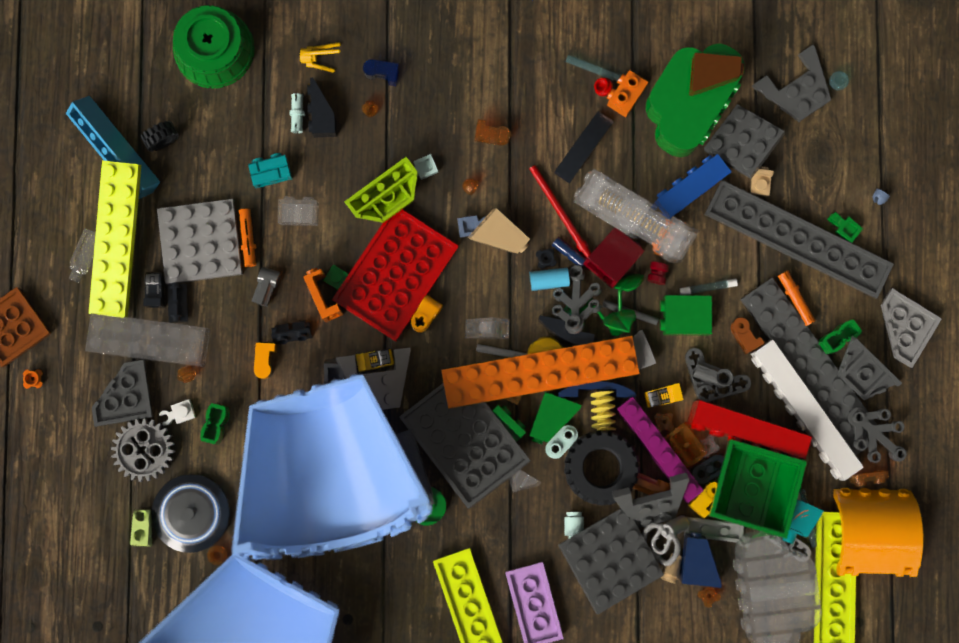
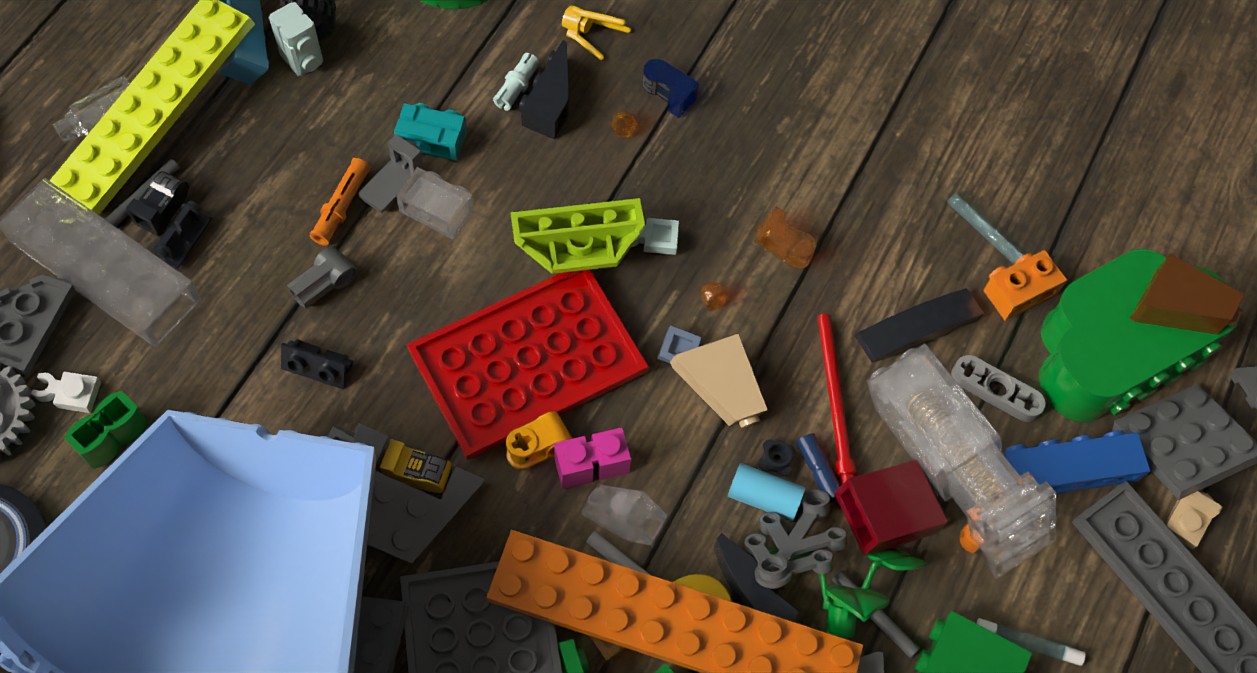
camera: 25 degrees right, 20 degrees down
light grey plate [157,199,243,284] -> none
clear orange plate [177,366,197,383] -> none
light orange leg [254,343,277,379] -> none
orange panel [303,268,343,323] -> none
green plate [323,265,348,290] -> none
red plate [594,78,613,97] -> none
dark red wheel [647,262,670,285] -> none
none -> dark grey bar [100,159,180,233]
none -> light aqua brick [269,2,323,76]
none -> dark grey bracket [359,134,424,213]
none -> dark pink piece [554,427,631,489]
none -> light grey beam [951,355,1045,422]

